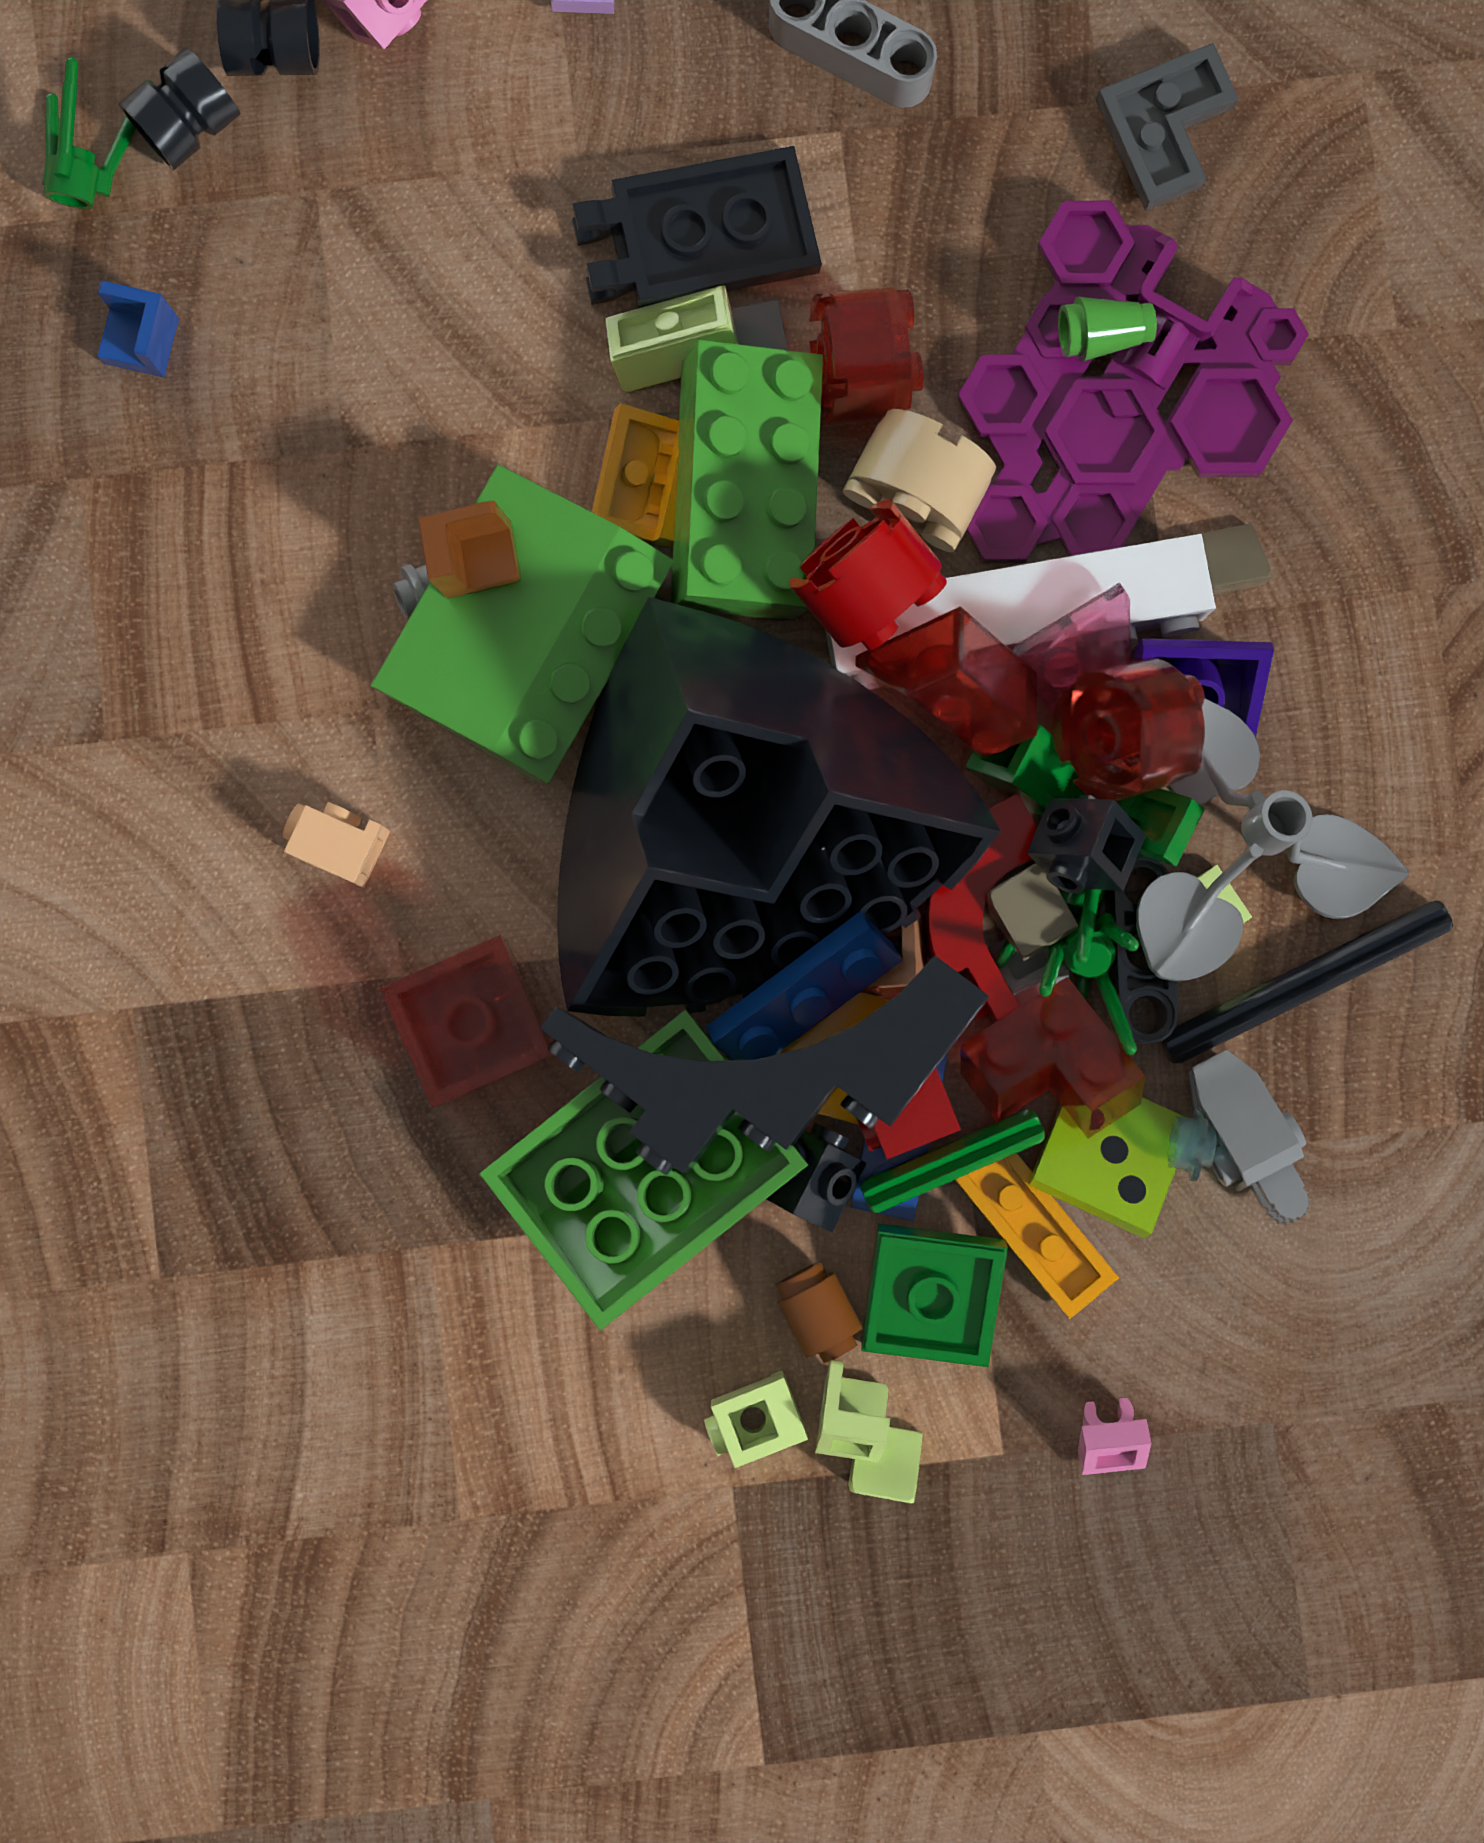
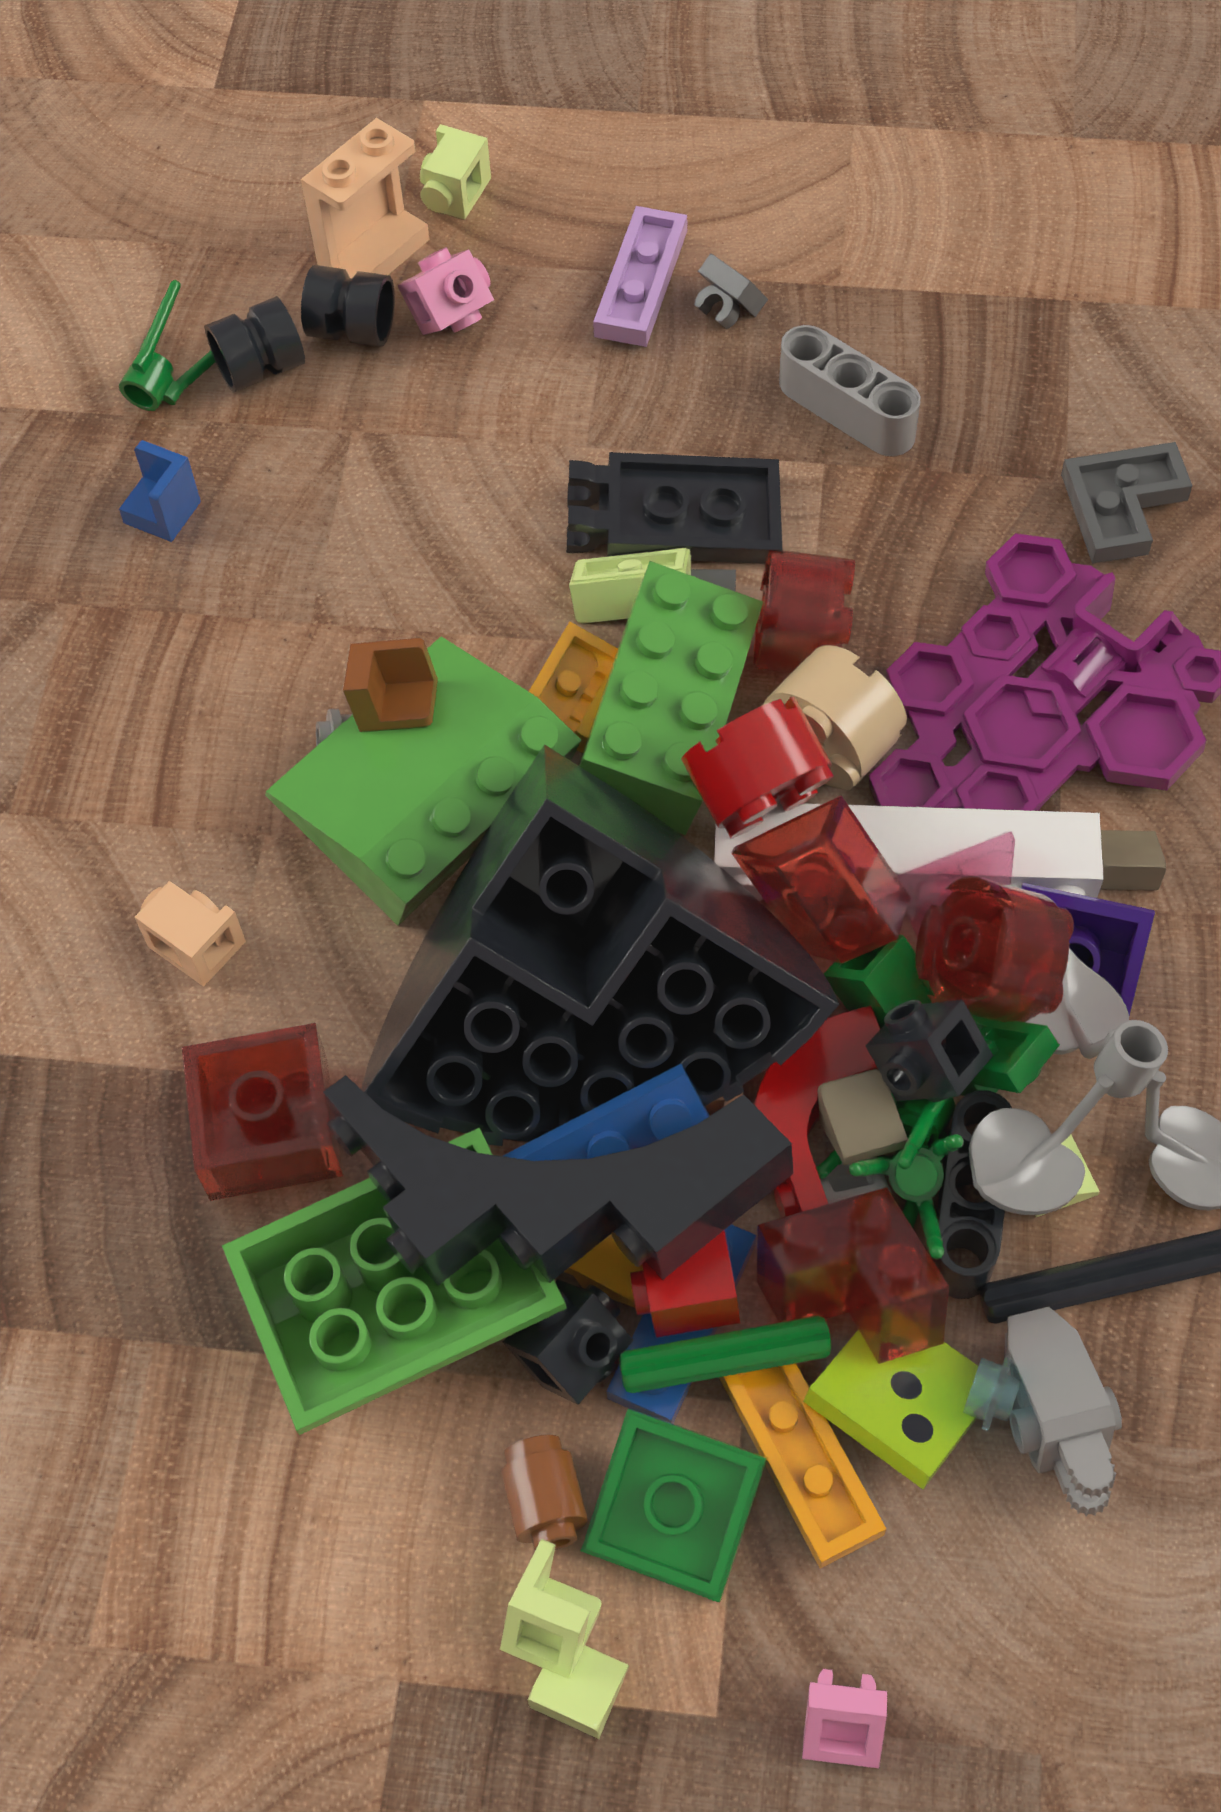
camera: 20 degrees right, 25 degrees down
yellowish green brick [704,1370,808,1468] -> none
bright green cone [1058,297,1157,362] -> none

